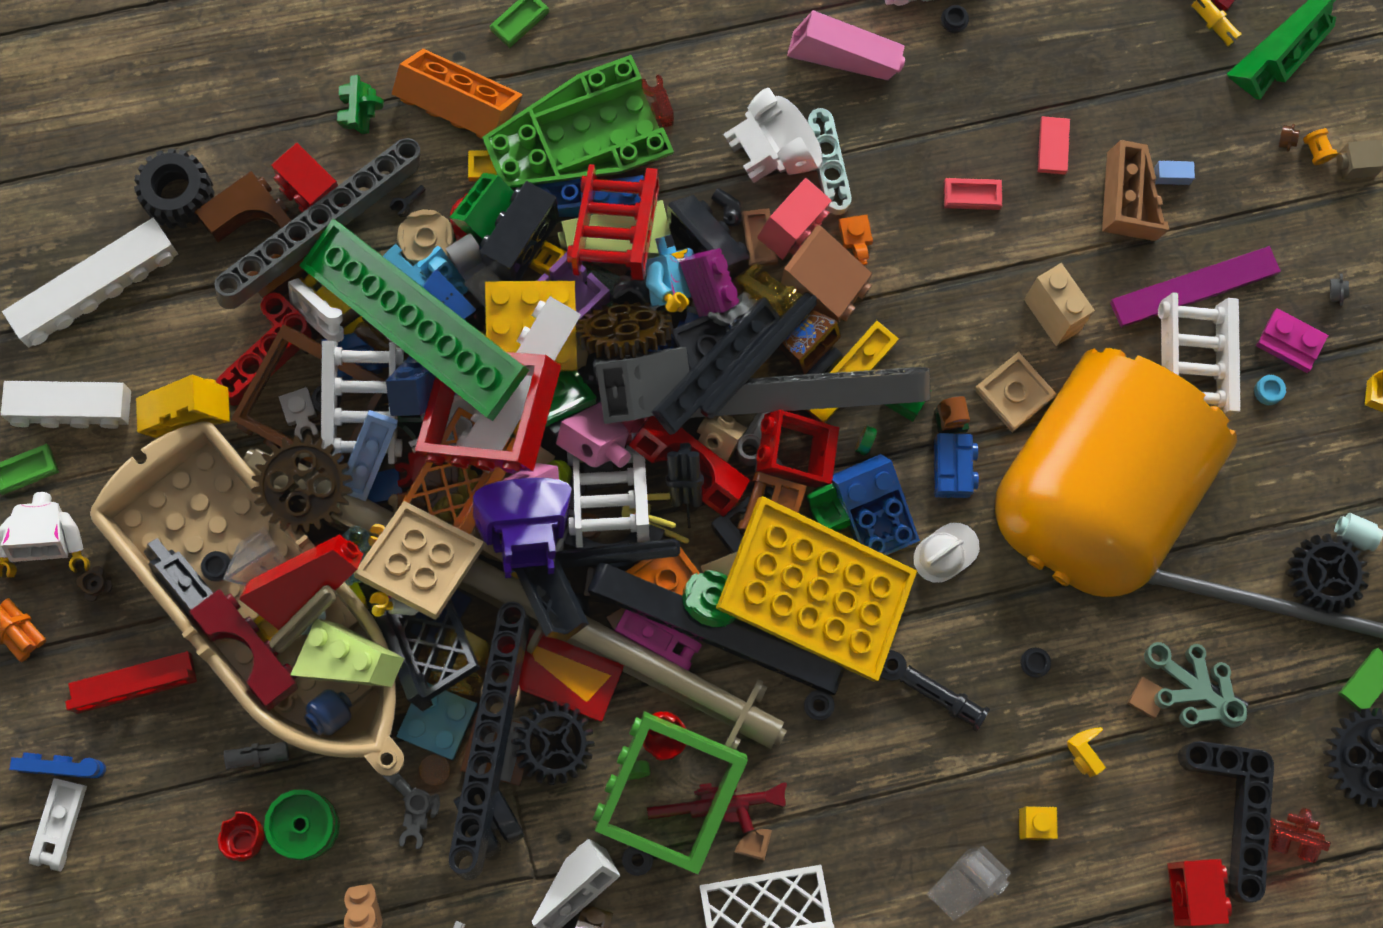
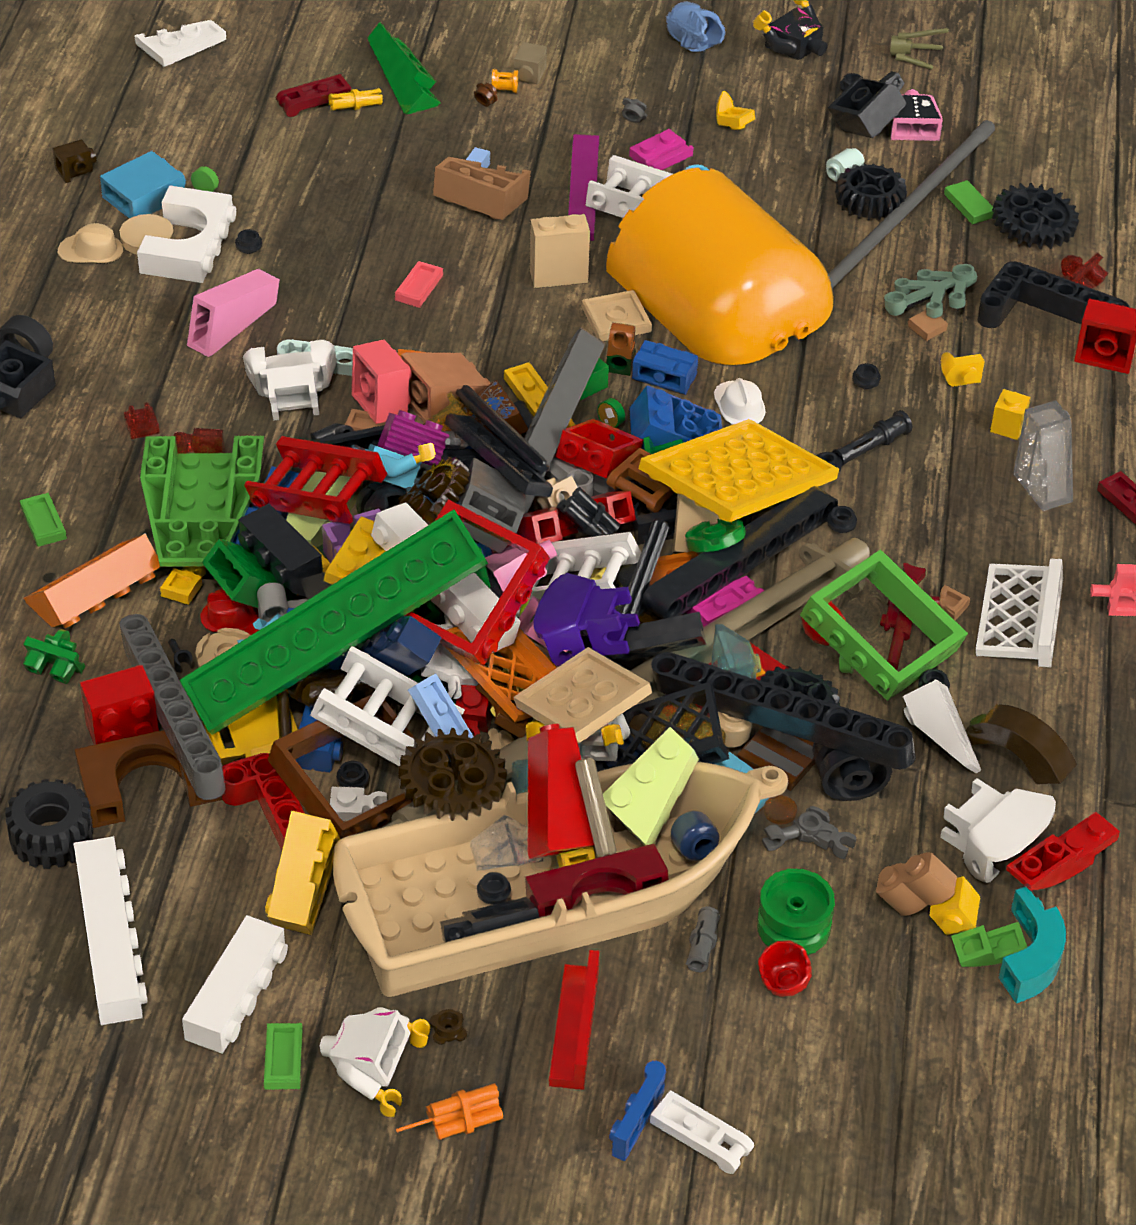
camera: 65 degrees left, 30 degrees down
white plate [288,278,344,342] -> none
coral tile [1038,116,1070,175] -> none
none -> clear red tile [124,402,160,439]
none -> clear light blue slope [711,624,761,679]

